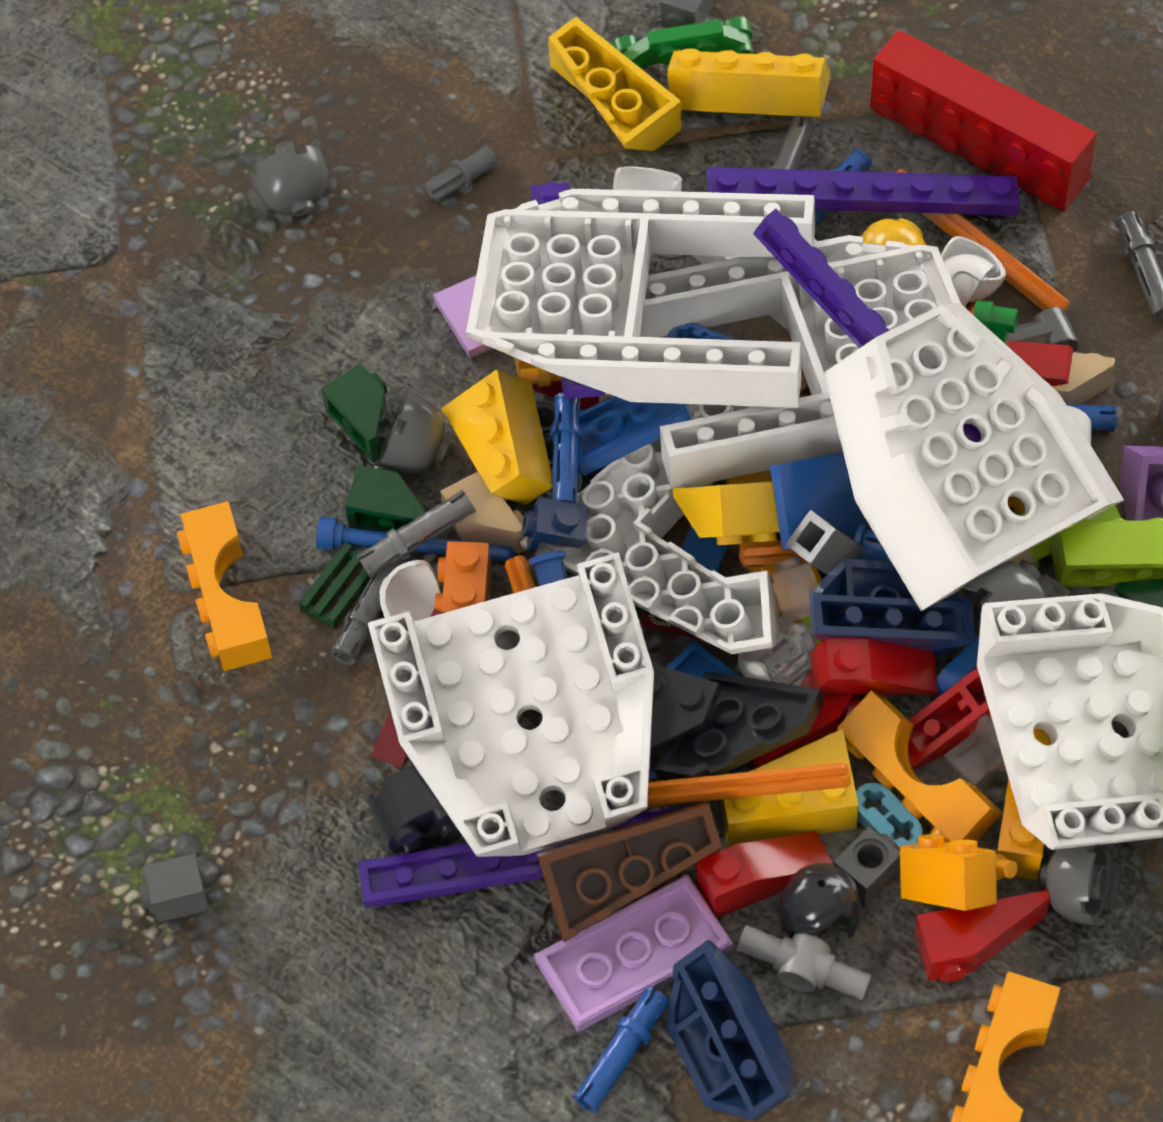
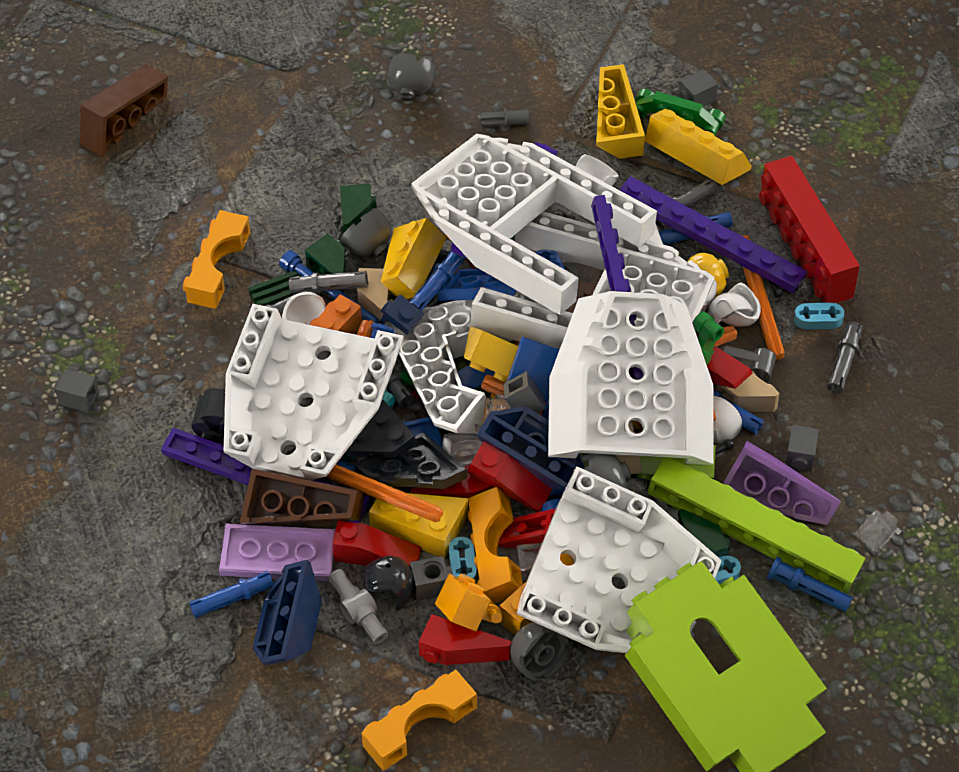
camera: 30 degrees right, 5 degrees down
none -> medium azure beam [794,303,844,330]

